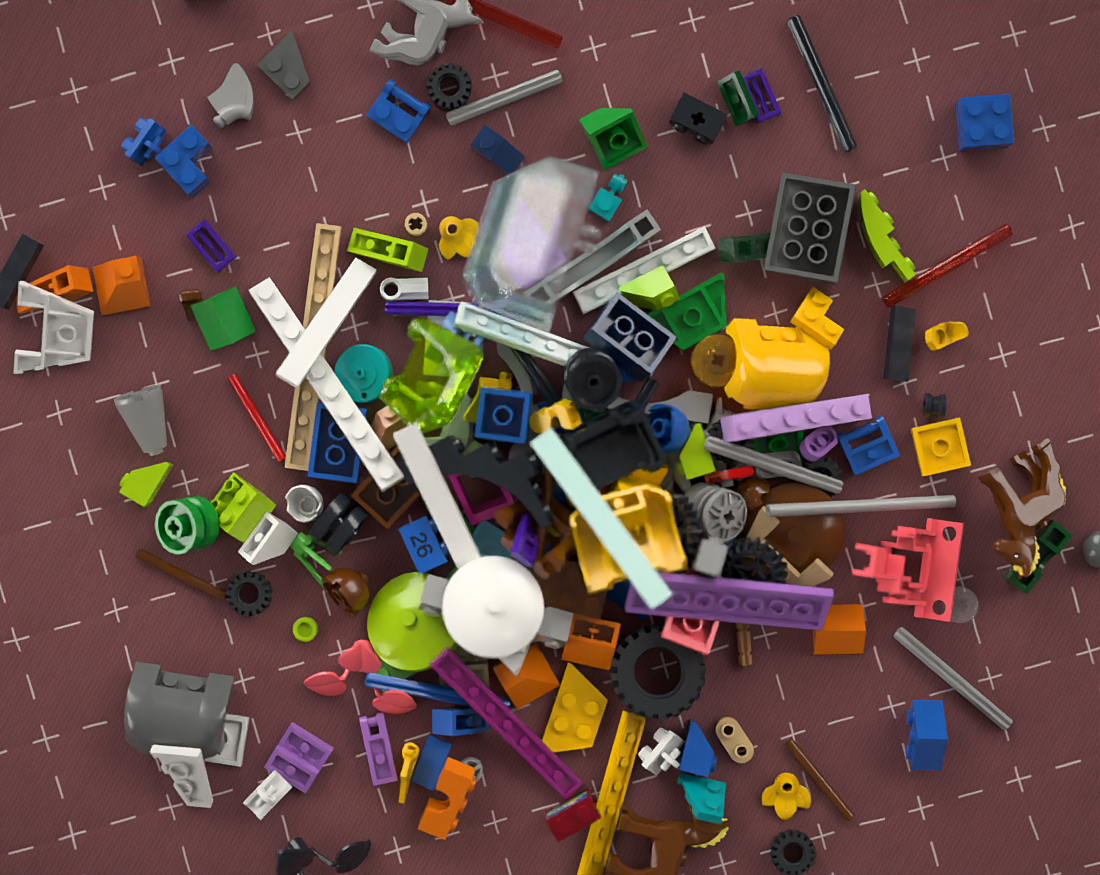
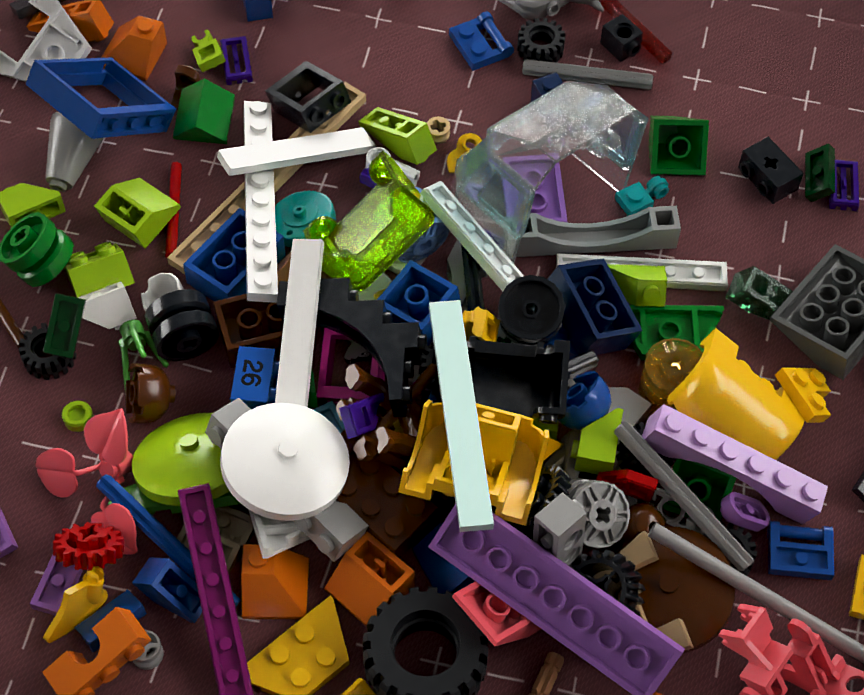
camera: 30 degrees right, 30 degrees down
none -> blue window [26,57,176,139]
none -> dark green plate [43,293,86,358]
none -> red gear [53,522,124,571]
none -> lime slope [94,177,181,249]
none -> lime plate [192,30,226,72]
none -> black window [265,61,351,133]
none -> black brick [600,14,643,62]

